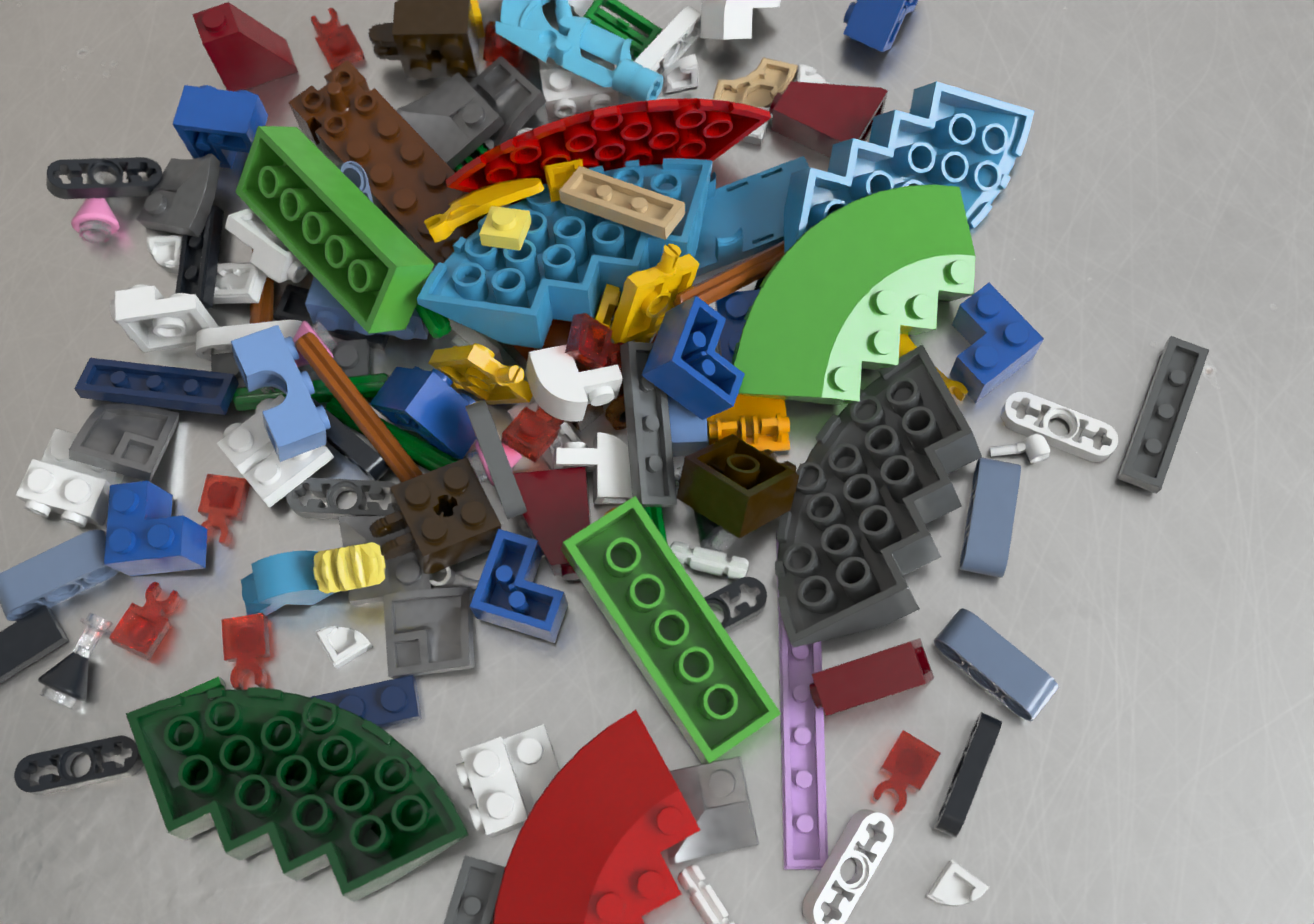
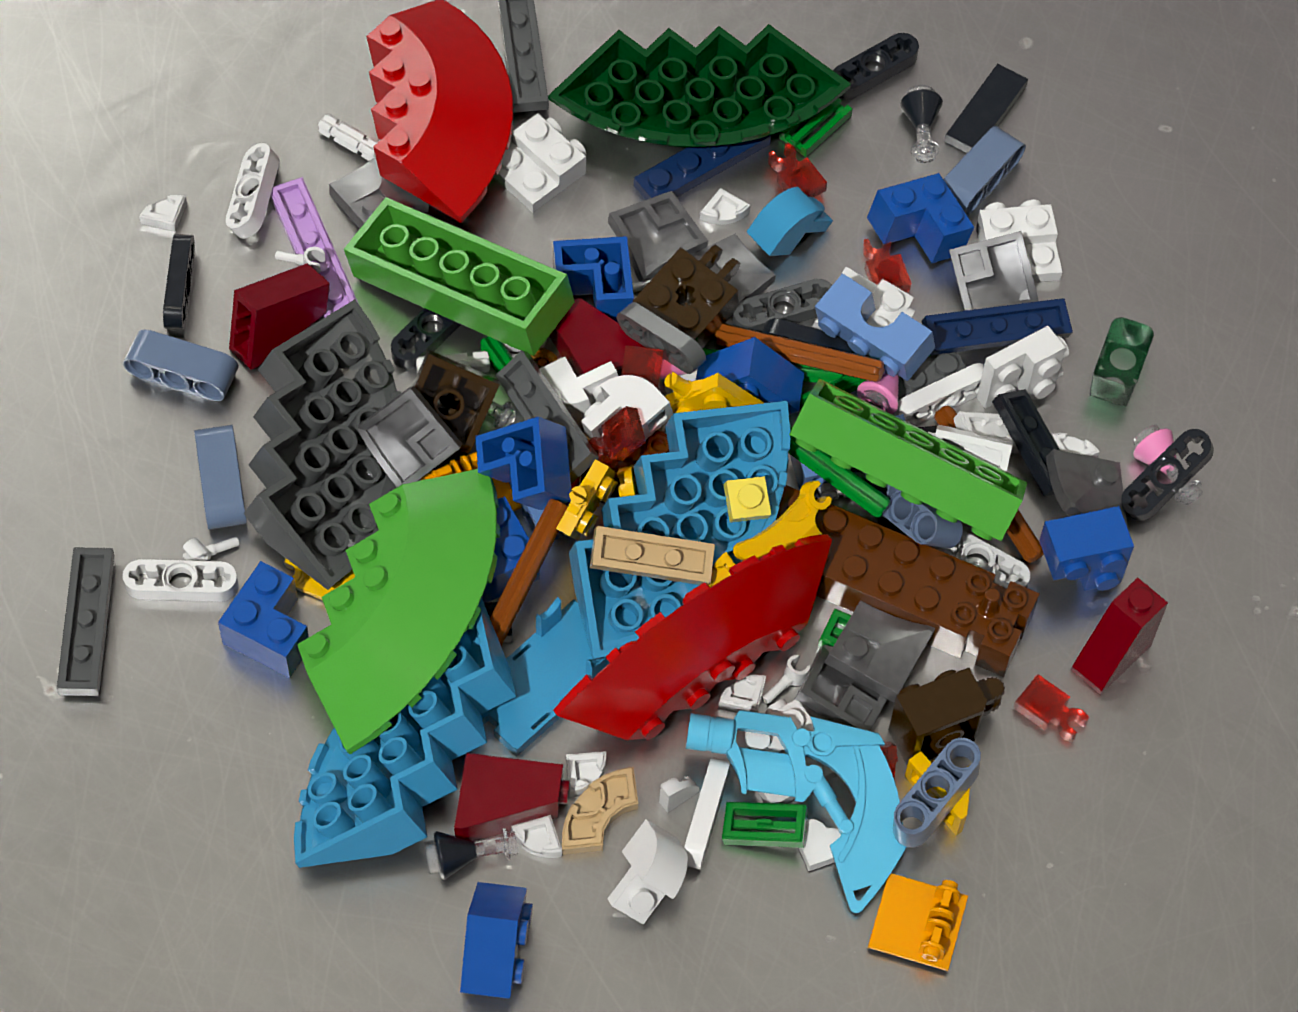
camera: 150 degrees right, 10 degrees down
clear red plate [109,582,181,660] -> none
light yellow gear [313,542,386,593] -> none
clear red plate [872,730,941,814] -> none
none -> white hand [275,247,325,273]
none -> flat silver plate [357,385,462,487]
none -> piece [424,828,518,880]
none -> clear green piece [1090,317,1154,407]

